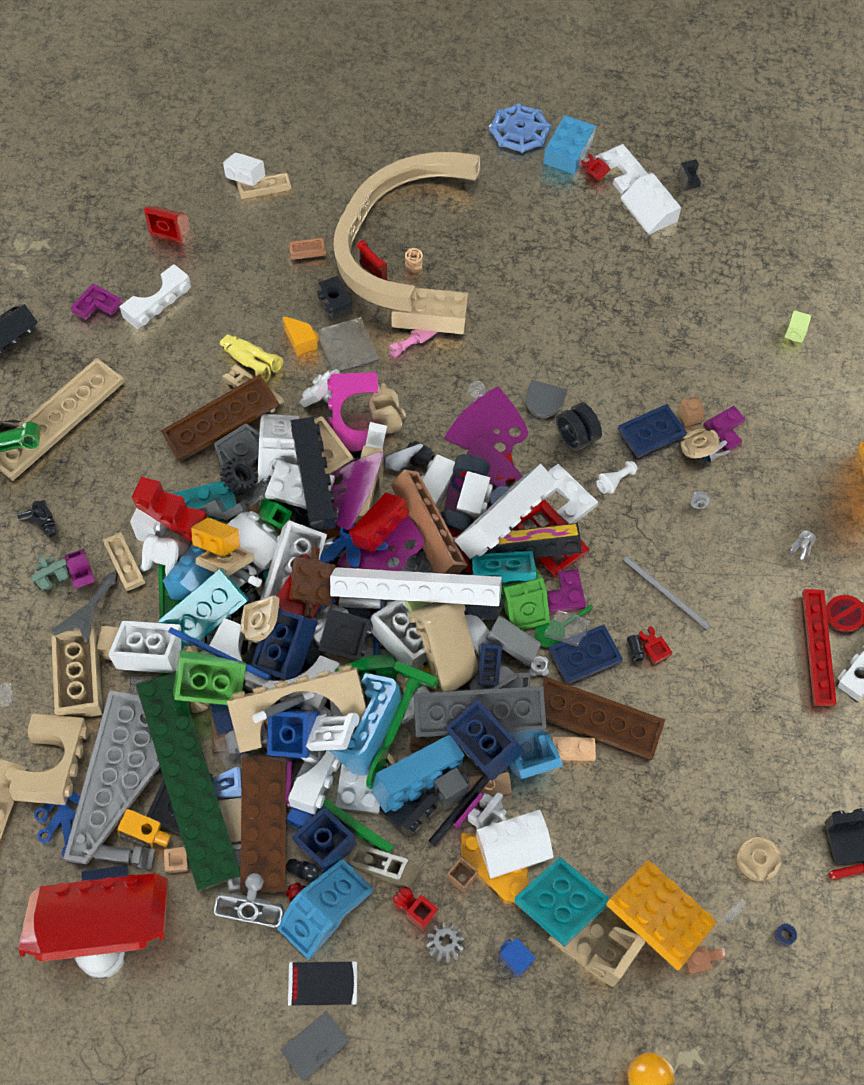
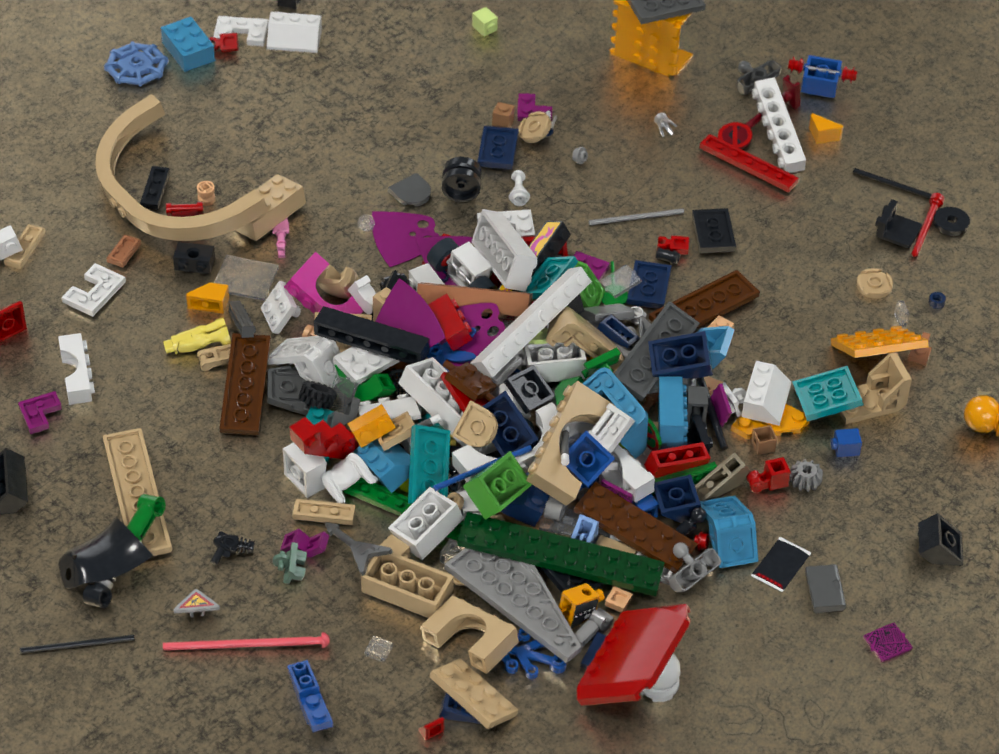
camera: 55 degrees left, 15 degrees down
none -> white plate [62,263,126,317]
none -> black plate [140,166,170,210]
none -> dark grey piece [229,301,256,338]
none -> red brick [644,442,711,478]
none -> black plate [692,208,736,253]

